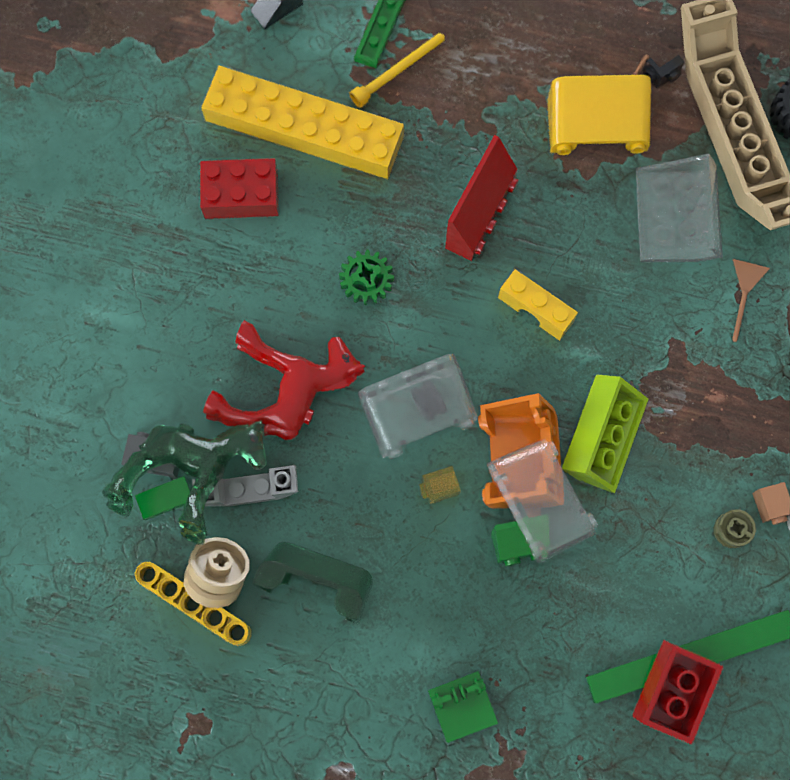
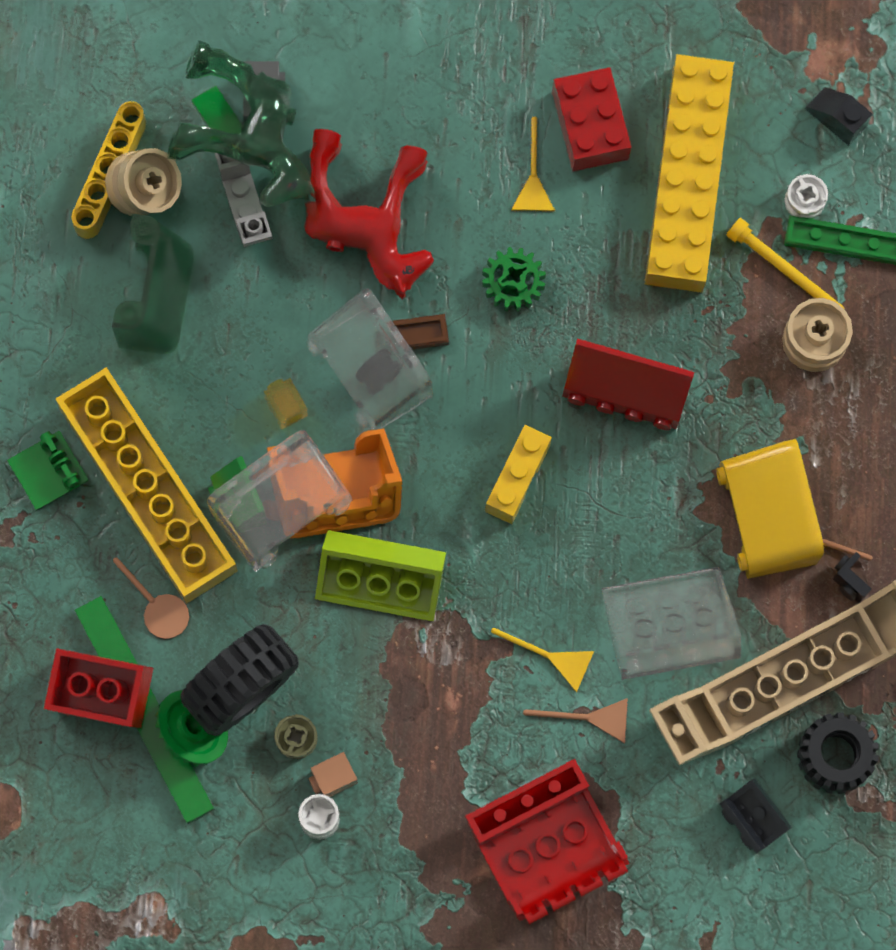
camera: 75 degrees right, 0 degrees up
none -> yellow brick [55,367,238,604]
none -> nougat piece [113,558,189,639]
none -> green gear [155,690,228,766]
none -> black tyre [181,624,299,736]
none -> reddish brown tile [386,314,449,352]
none -> yellow piece [491,628,594,692]
none -> yellow piece [511,116,555,211]
none -> tan wheel [782,298,853,372]
none -> white wheel [784,174,828,219]

